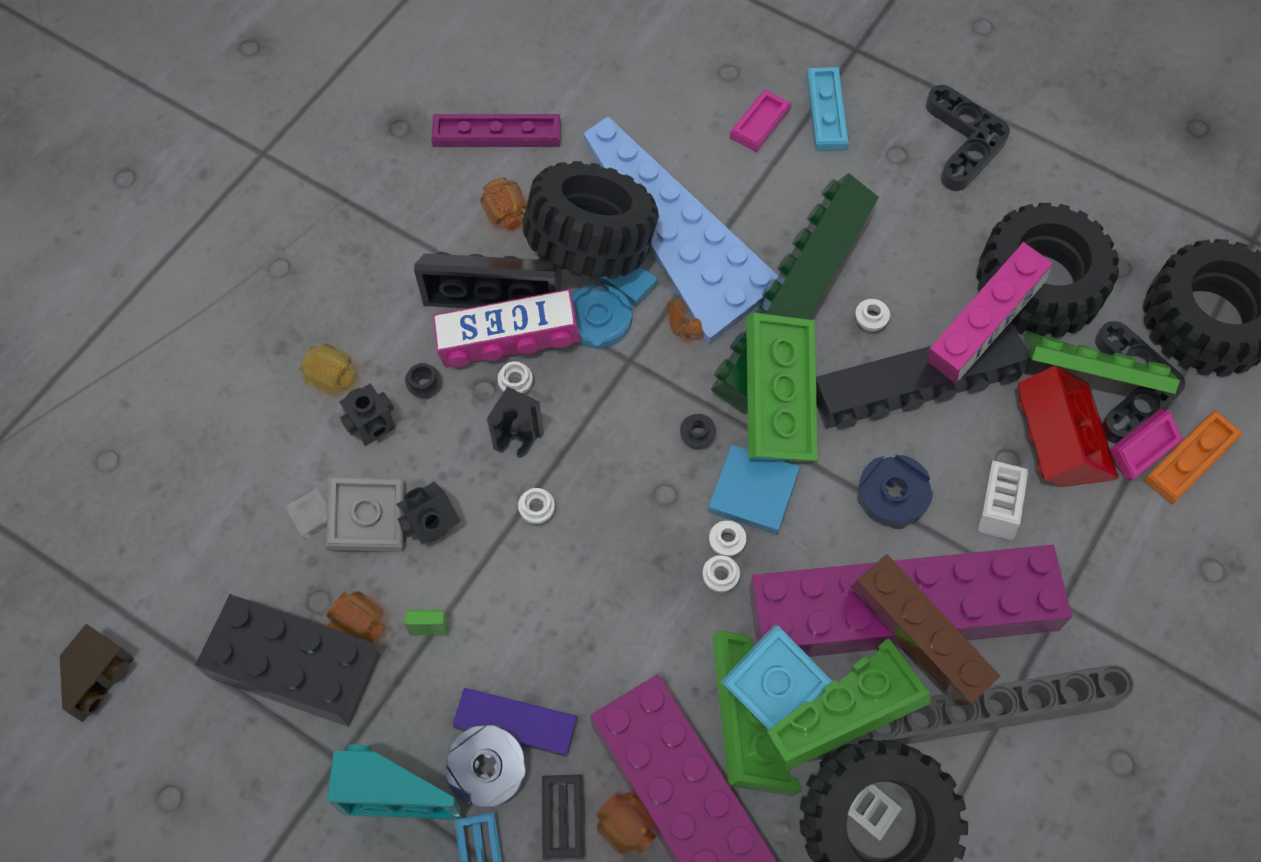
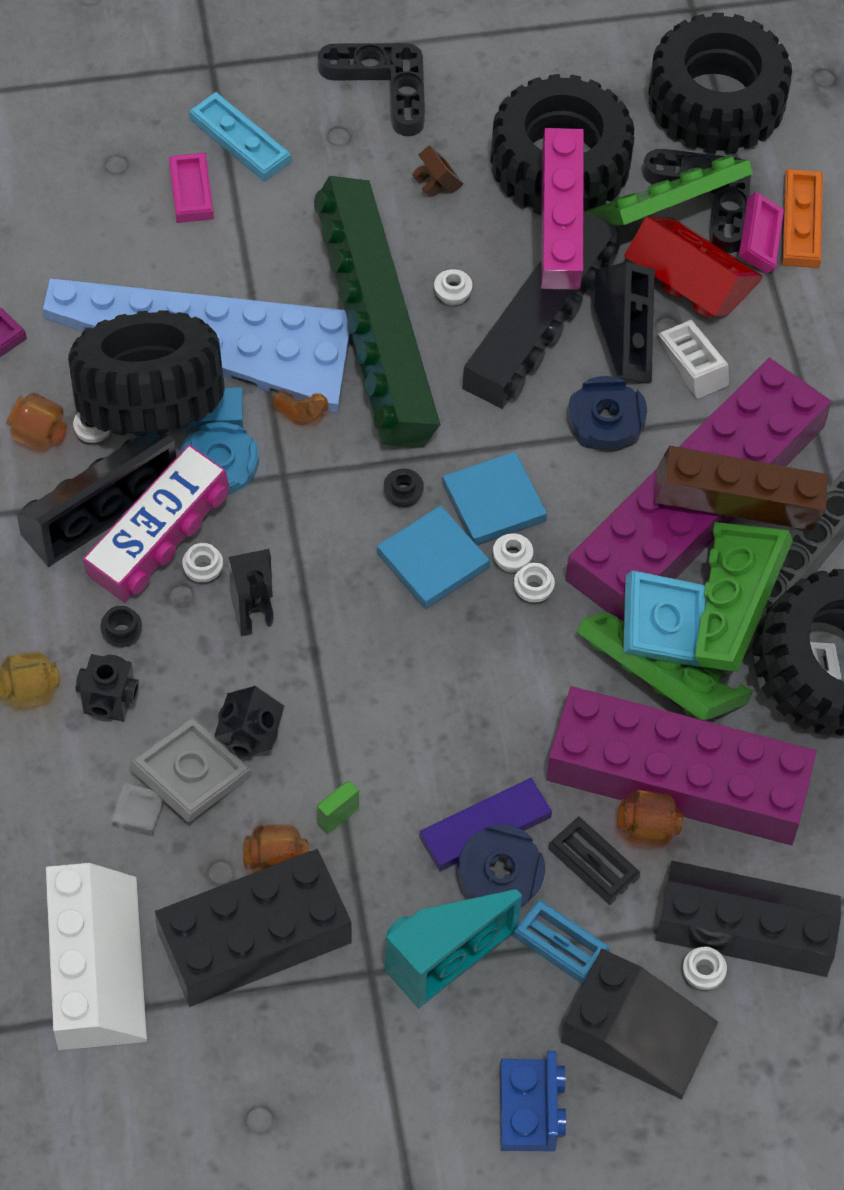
camera: 45 degrees left, 5 degrees down
dark brown slope [60,624,134,722] -> none
white plate [518,488,555,524] -> none
bright green plate [746,313,818,463] -> none
none -> white slope [46,863,147,1051]
none -> dark azure tile [377,505,490,609]
none -> reddish brown tile [412,145,463,197]
none -> black slope [594,262,655,383]

